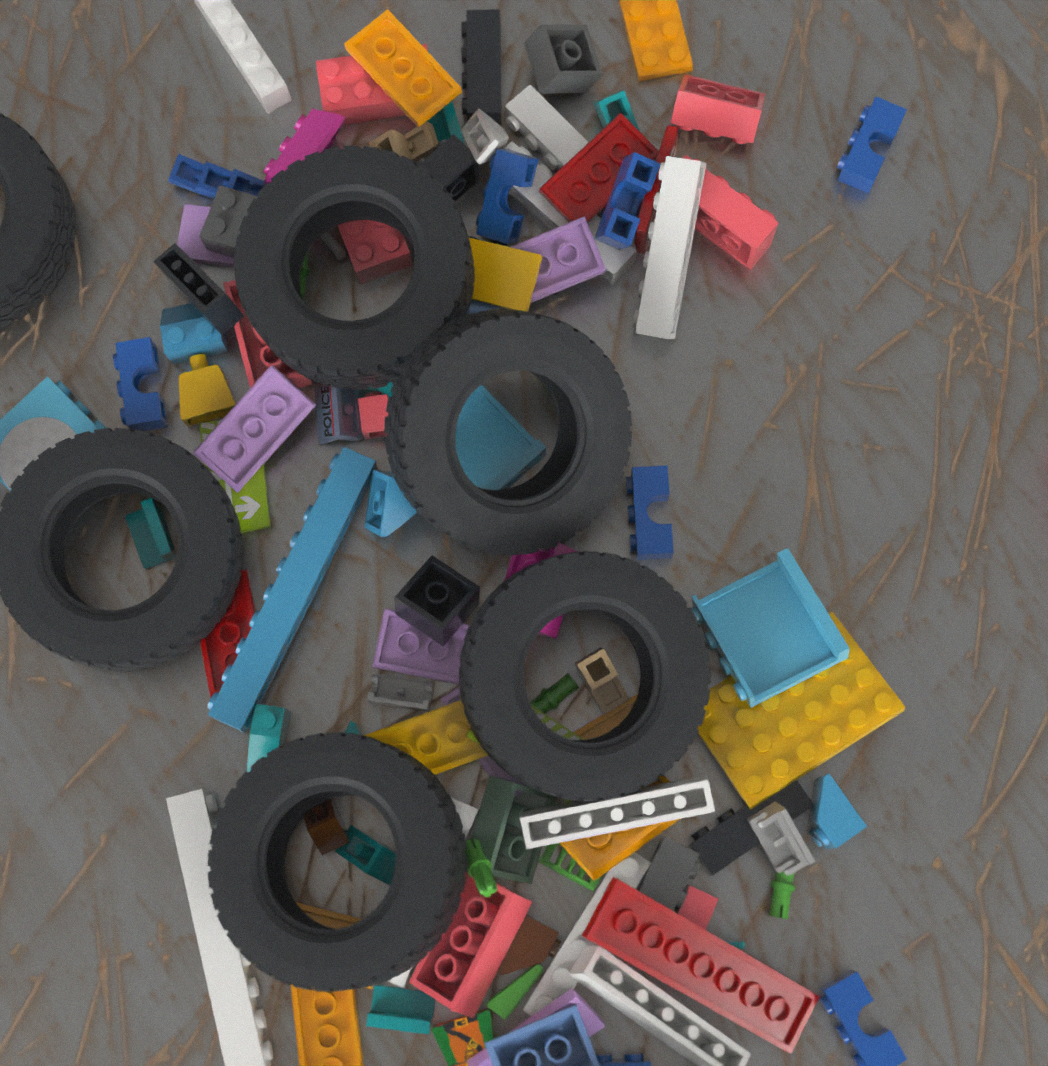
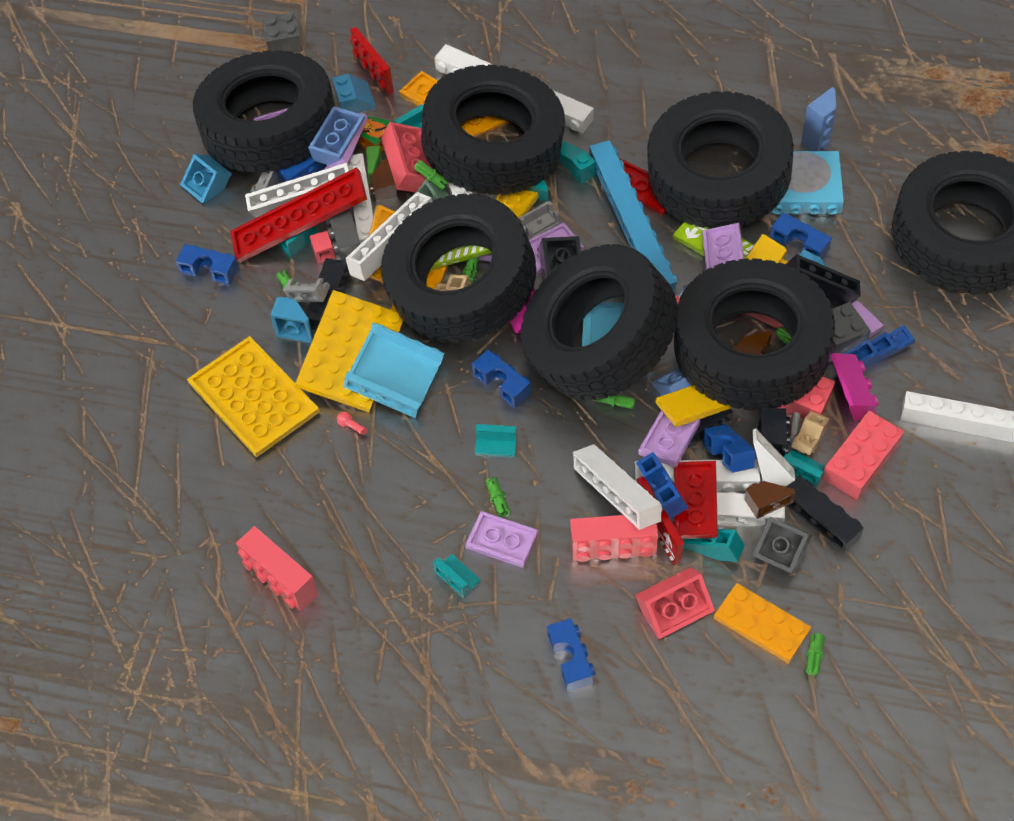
camera: 135 degrees right, 20 degrees down
light orange plate [344,9,462,128] -> none
none -> yellow plate [187,336,320,458]
none -> coral bar [337,412,367,435]
none -> teal panel [432,554,481,598]
none -> lavender tile [465,511,539,568]
none -> teal panel [475,424,517,457]
none -> bright green pin [485,477,511,518]
none -> reddish brown slope [733,331,772,354]
none -> reddish brown slope [744,481,796,519]

